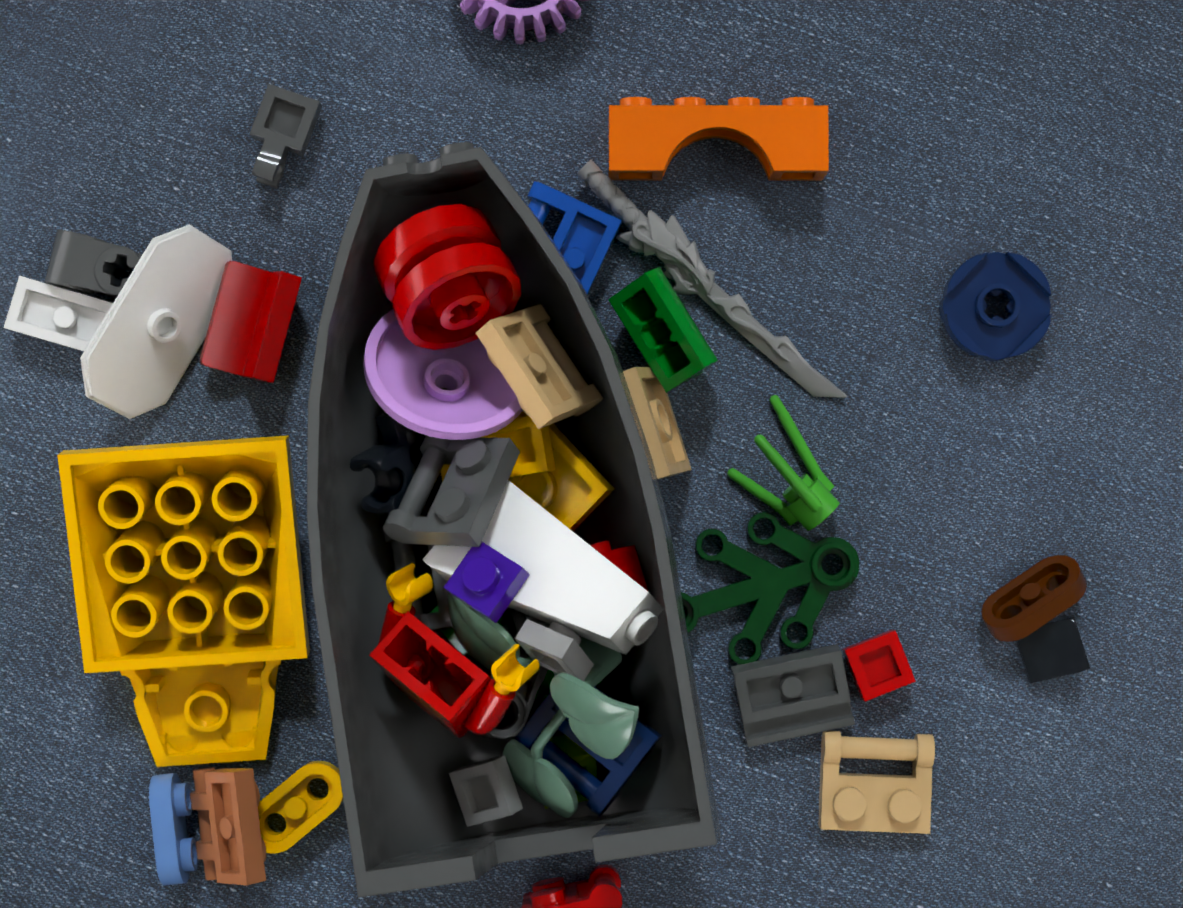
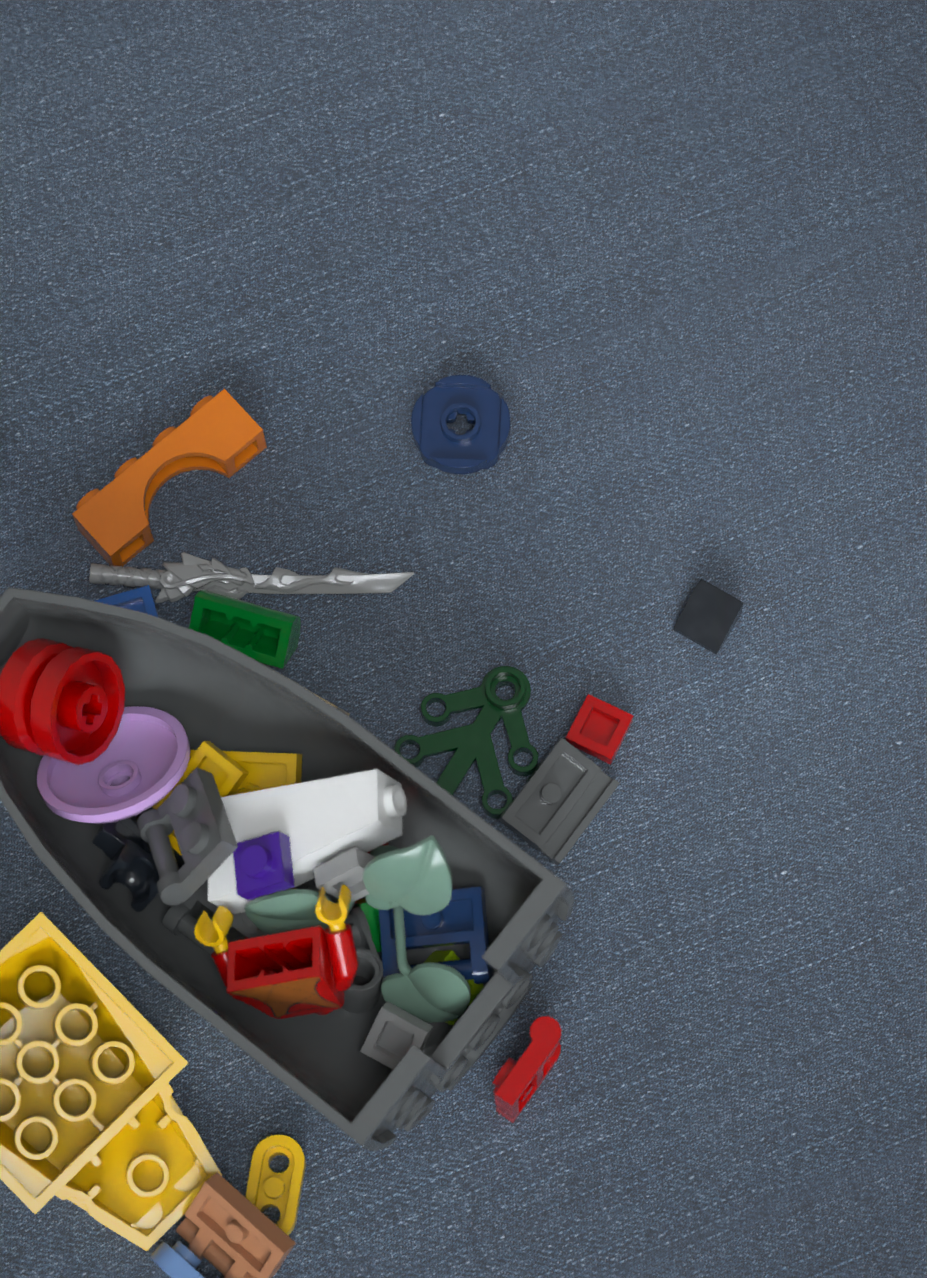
camera: 35 degrees left, 15 degrees down
tan plate [475,304,603,429] -> none
bright green plant [727,395,840,531] -> none
tan plate [818,730,935,834] -> none
reddish brown plate [981,555,1087,642] -> none

